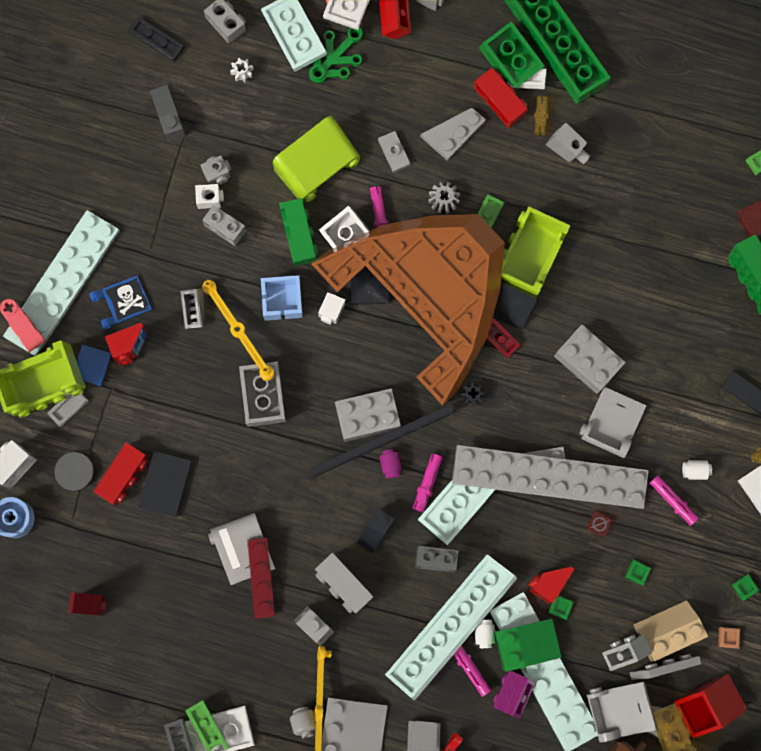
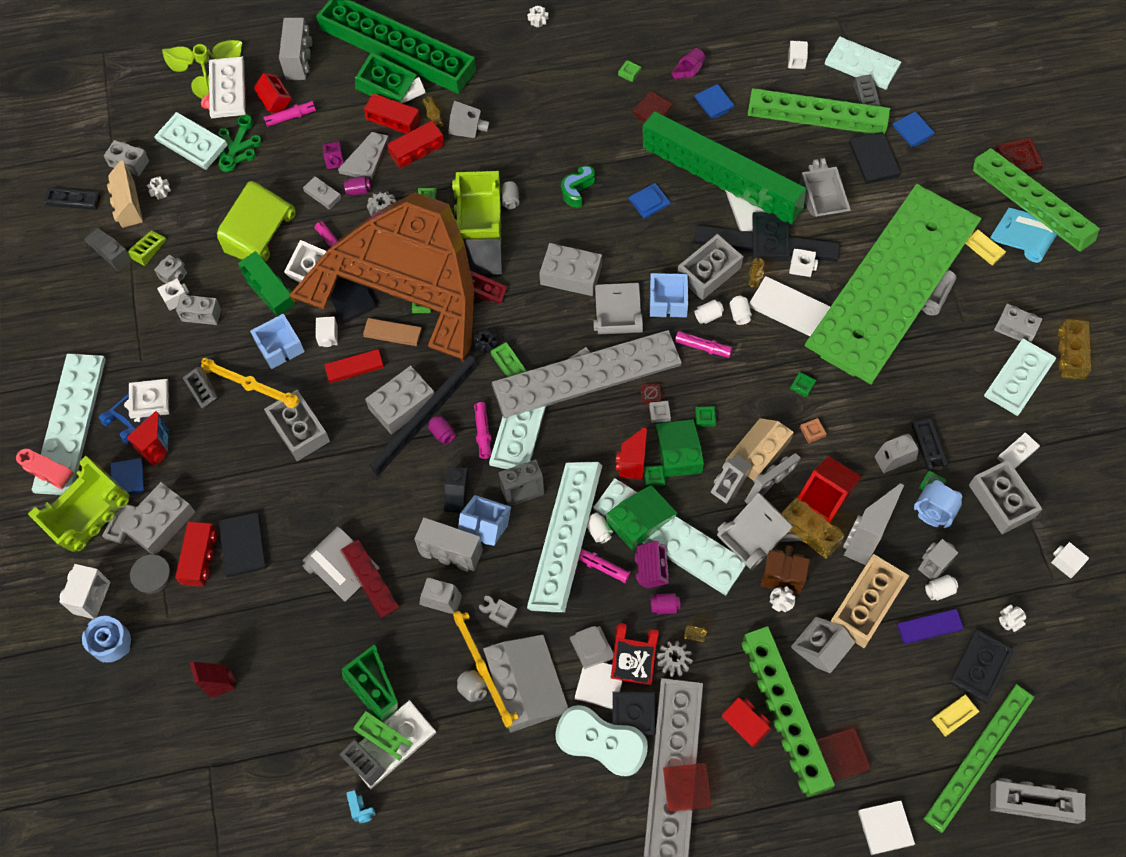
camera: 20 degrees left, 15 degrees down
none -> tan slope [107,160,143,228]
none -> light grey brick [119,482,195,555]
none -> lime slope [127,231,166,266]
none -> white tile [129,379,169,418]
none -> dark pink pin [264,101,316,127]
none -> magenta bracket [323,141,344,169]
none -> red tile [324,349,384,383]
none -> green wedge [342,644,398,722]
none -> magenta brick [344,176,371,196]
none -> medium nougat tile [363,318,422,346]
none -> red brick [387,121,444,168]
none -> light blue piece [458,495,511,546]
none -> light grey plate [479,596,517,628]
none -> bright green hinge [491,342,527,377]
none -> light grey brick [501,182,519,209]
none -> white gear [528,6,548,27]
none -> green animal [561,165,595,208]
none -> blue piece [629,183,671,219]
none -> light grey plate [649,401,671,423]
none -> light blue piece [650,274,688,317]
none -> magenta brick [651,593,680,615]
none -> green slope [656,420,704,477]
none -> light grey brick [677,234,743,300]
none -> white brick [730,296,752,325]

